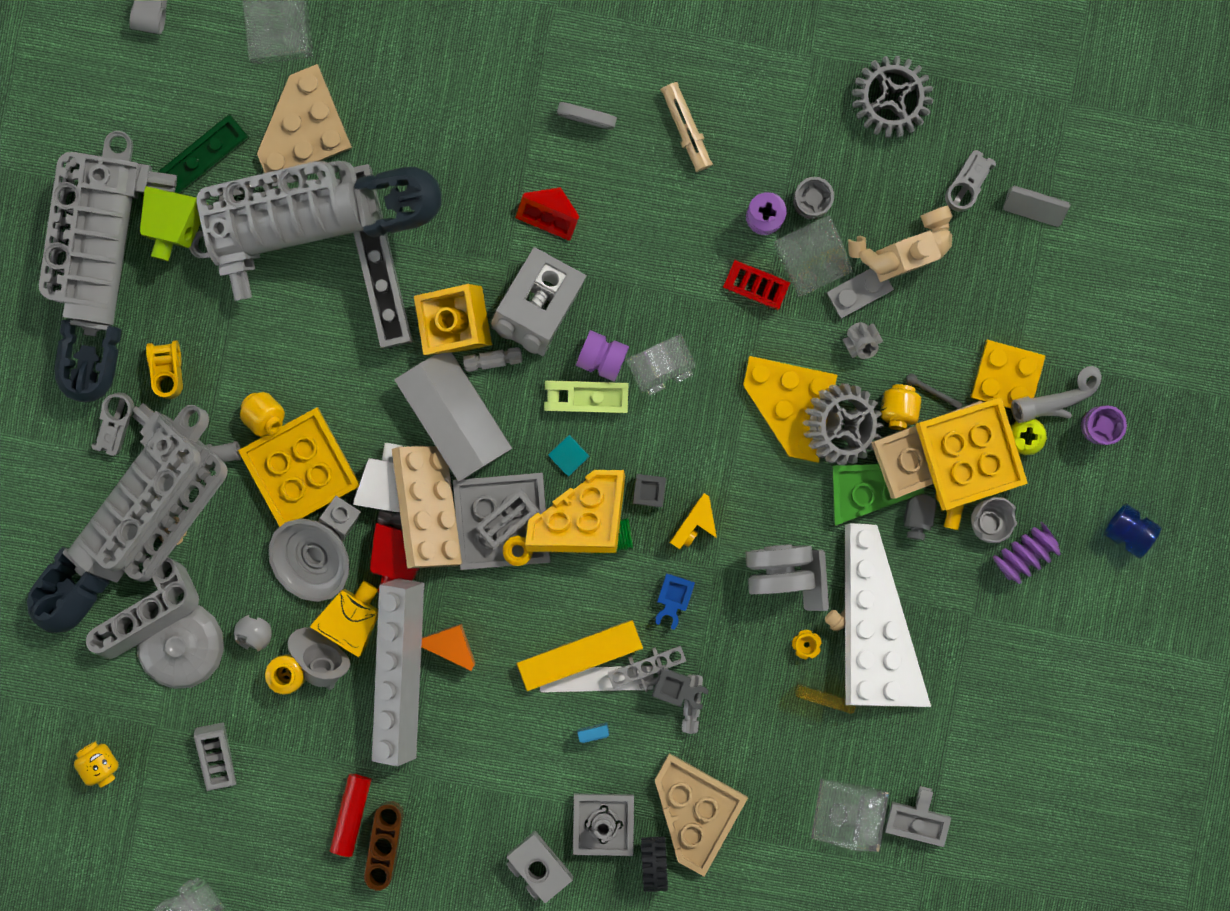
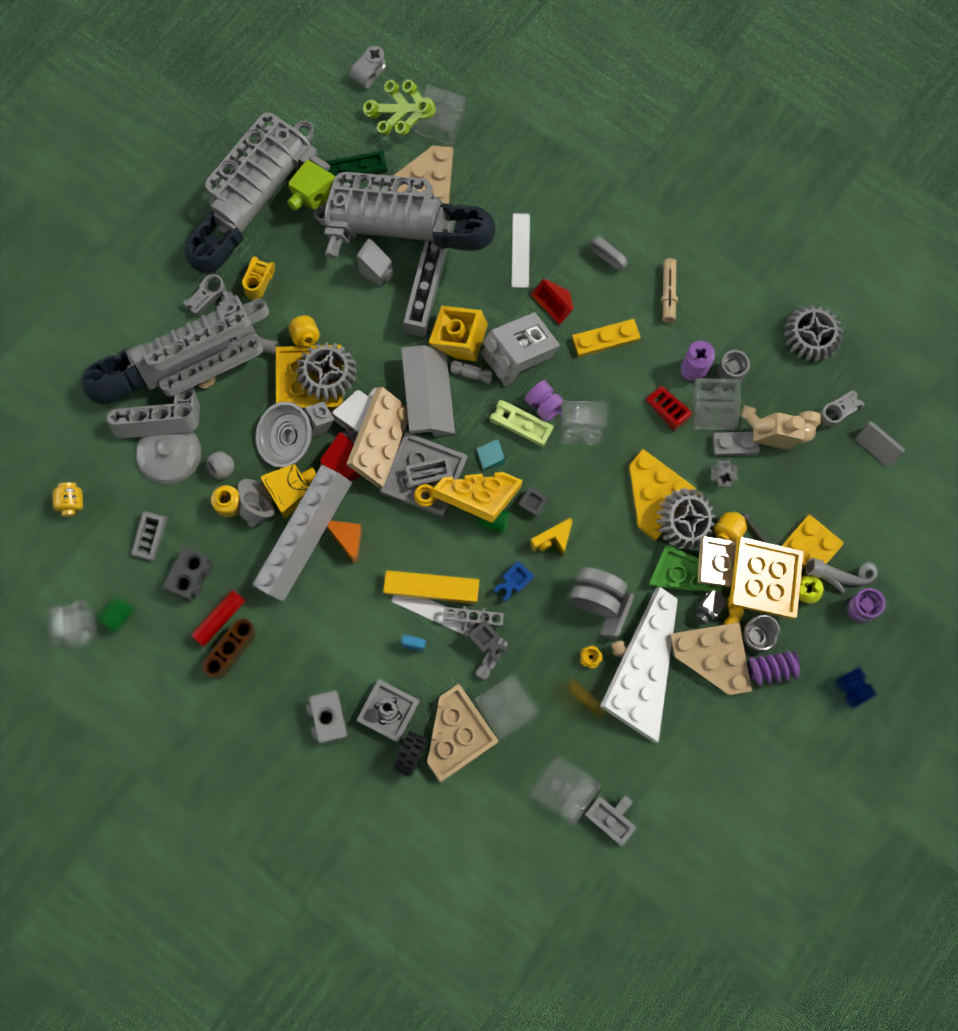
camera: 25 degrees right, 15 degrees down
none -> green piece [97,595,135,633]
none -> dark grey brick [163,546,212,603]
none -> light grey gear [296,341,357,401]
none -> light grey slope [357,239,393,287]
none -> lime plant [363,80,436,135]
none -> clear brick [474,674,540,742]
none -> white sticker [512,213,530,288]
none -> yellow plate [572,319,641,358]
none -> tan plate [670,622,752,695]

